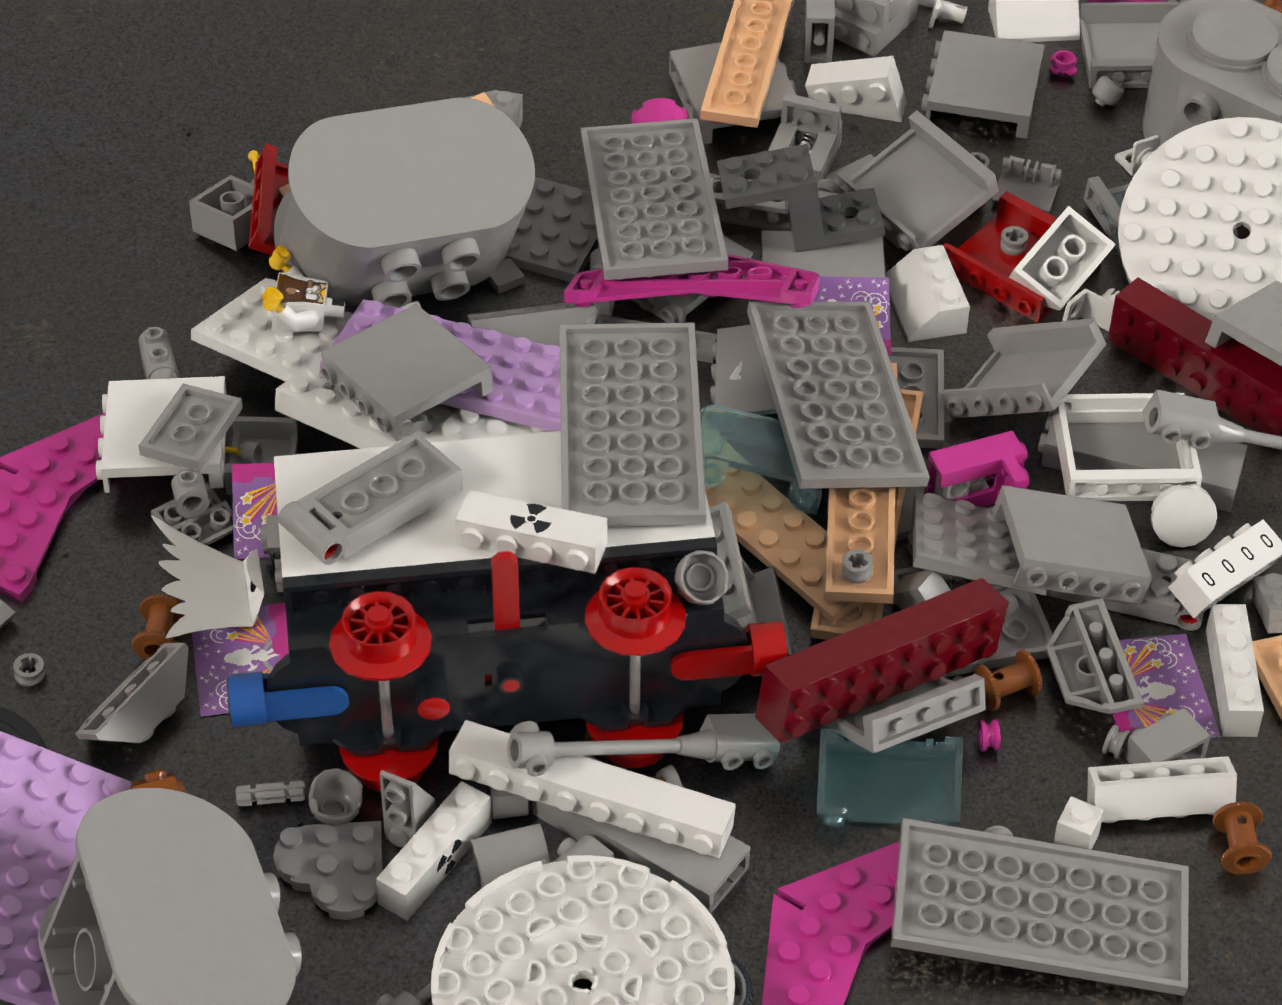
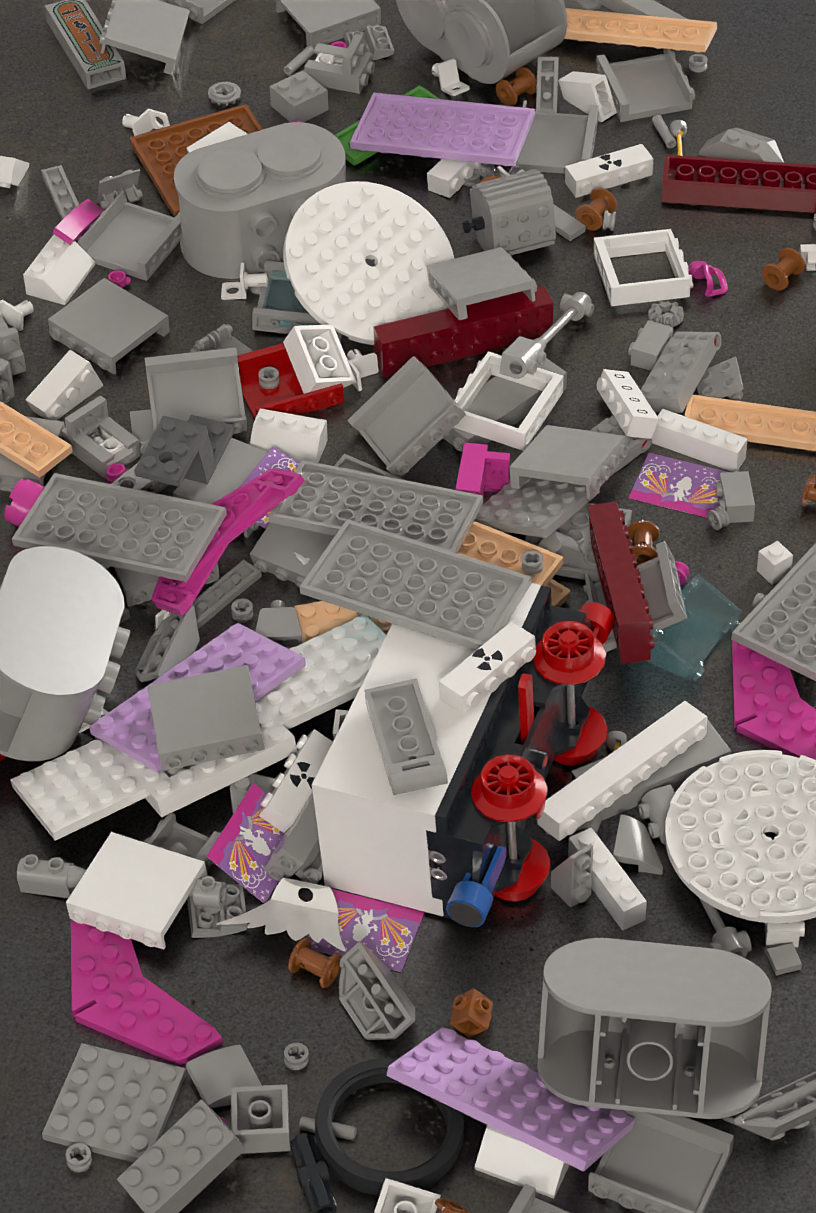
camera: 60 degrees left, 0 degrees up
light grey plate [138,383,243,471] -> none
light grey axle [235,780,306,807] -> none
torso [262,245,345,332] -> none
light grey plate [273,821,383,920] -> none
light grey hair [309,768,363,826] -> none
light grey bar [507,713,780,776] -> none
light grey hair [674,550,728,605] -> none
light grey wedge [1046,598,1144,714] -> none
white brick [1087,756,1237,823] -> none
light grey piece [1092,76,1124,107] -> none
white tile [1151,484,1217,547] -> none

